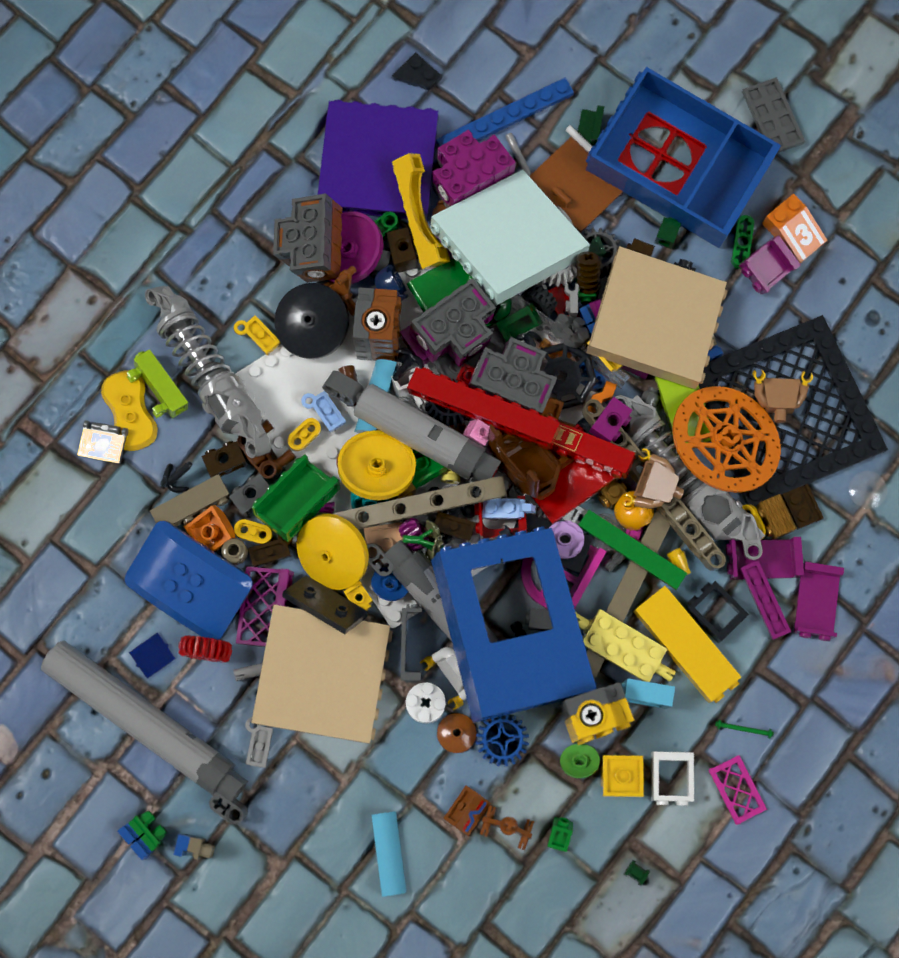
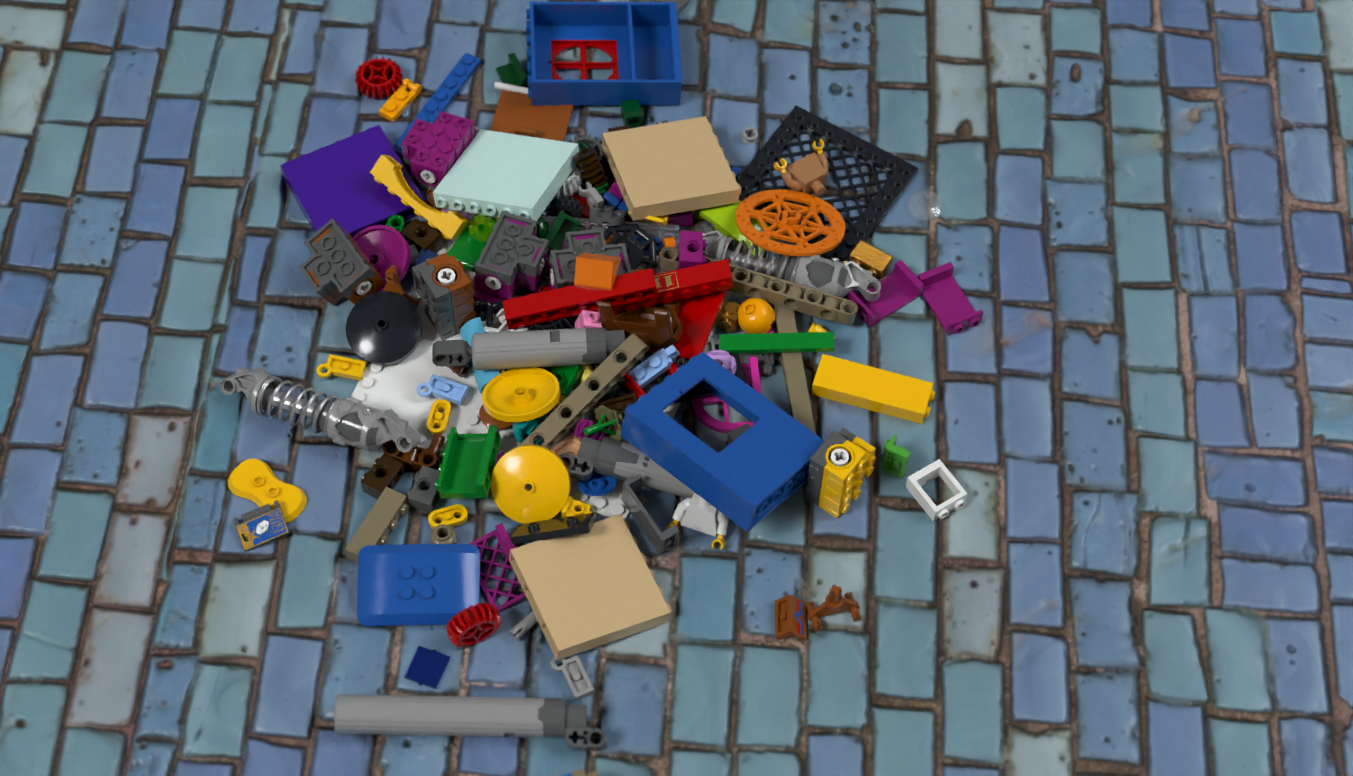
camera: 35 degrees left, 20 degrees down
lime brick [127,349,188,419] -> none
black piece [160,461,193,493] -> none
orange slope [184,505,235,552] -> none
dark brown hinge [248,535,293,567] -> none
medium azure brick [372,811,407,897] -> none
black wing [392,52,442,91] -> none
white brick [406,682,446,724] -> none
dark orange dish [437,713,476,753] -> none
blue gear [476,714,529,767] -> none
green bracket [547,817,573,852] -> none
bright green dish [560,744,600,778] -> none
light yellow plate [575,609,676,682] -> none
yellow panel [601,755,644,797] -> none
medium azure window [621,678,675,709] -> none
torso [623,448,684,509] -> none
dark green bush [624,860,650,886] -> none
black window [686,581,749,644] -> none
dark pink window [708,755,767,825] -> none
green axle [715,720,774,739] -> none
green beam [731,215,754,269] -> none
magenta panel [739,235,801,294] -> none
magenta plate [739,560,791,640] -> none
orange slope [762,194,827,263] -> none
dark brown plate [781,484,824,530] -> none
none -> red gear [355,56,403,100]
none -> light orange plate [379,78,422,123]
none -> clear neon green brick [468,214,495,242]
none -> orange slope [574,252,621,291]
none -> light grey bush [742,127,758,144]
none -> bright green bracket [880,435,911,479]

